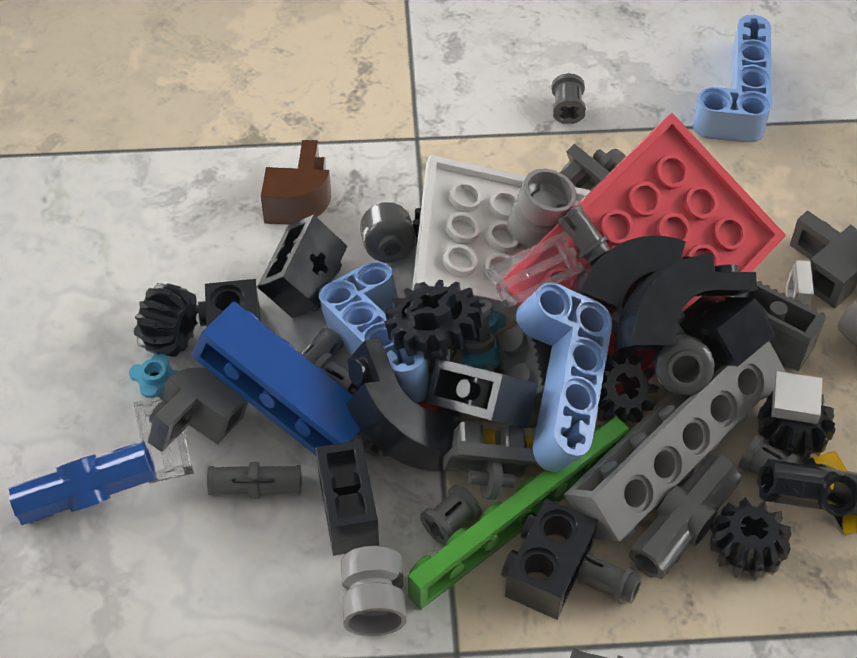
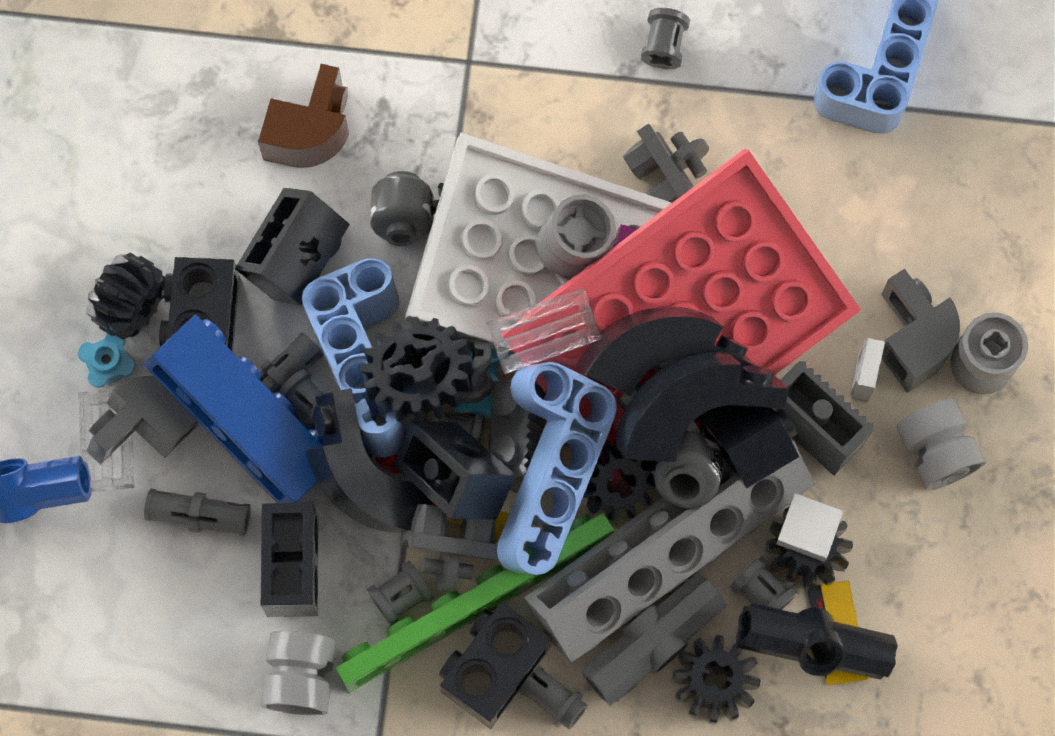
camera: 10 degrees right, 20 degrees up
dark grey pin [558,205,610,263] -> none

